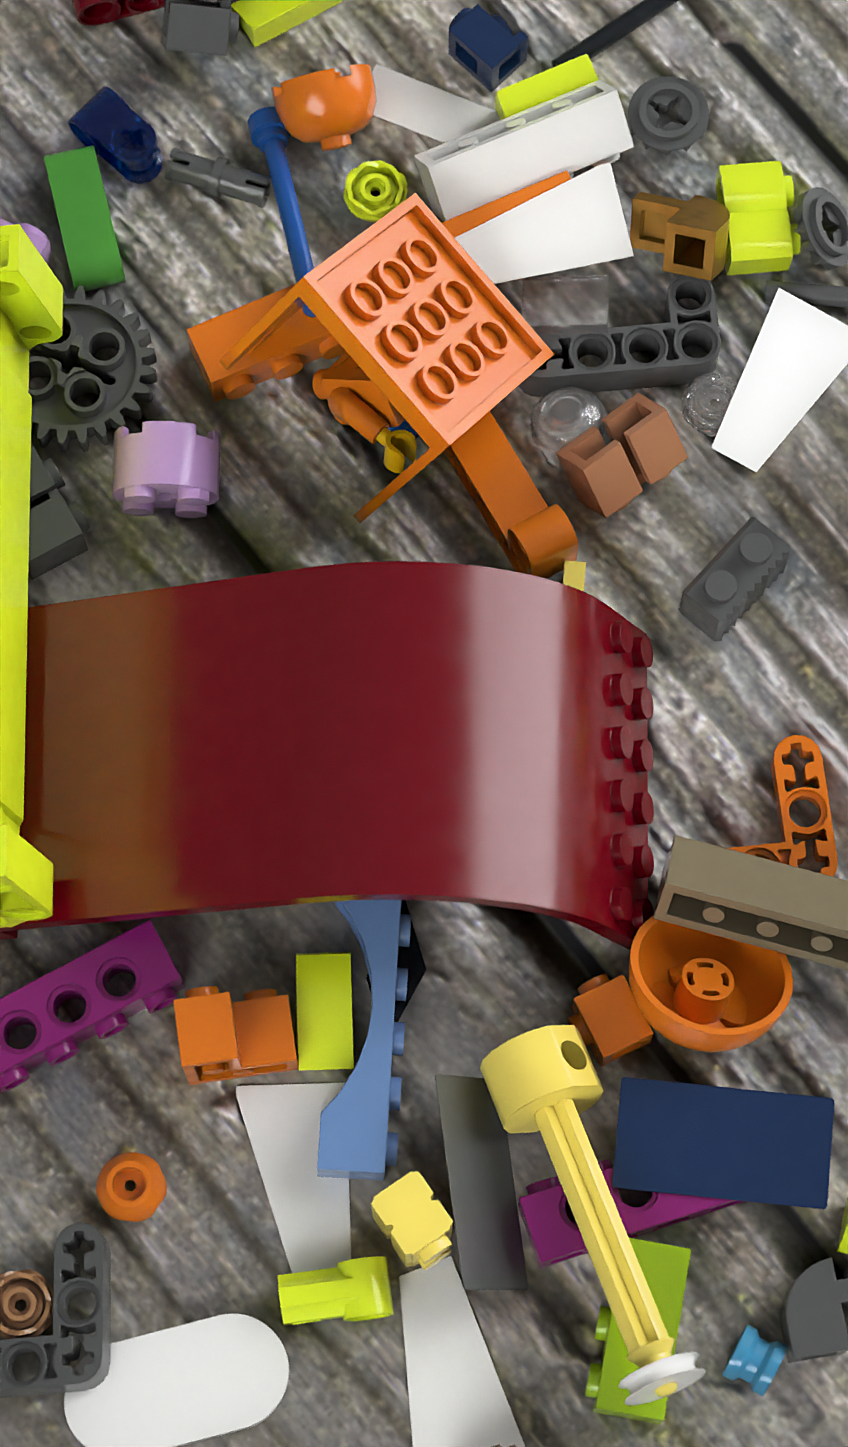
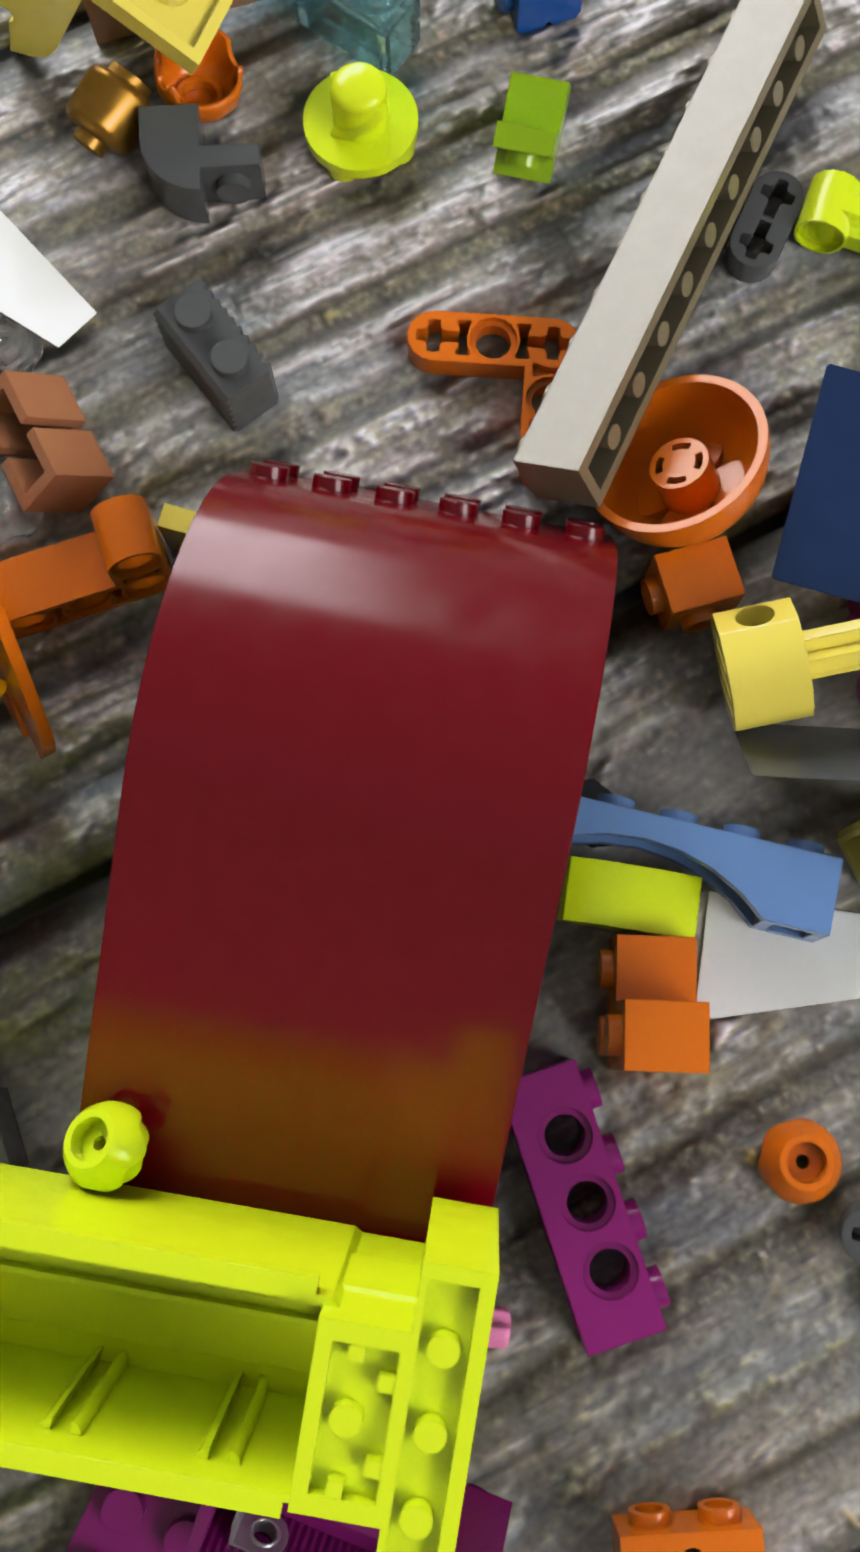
camera: 80 degrees left, 5 degrees up
none -> neon yellow plate [62,1100,149,1192]

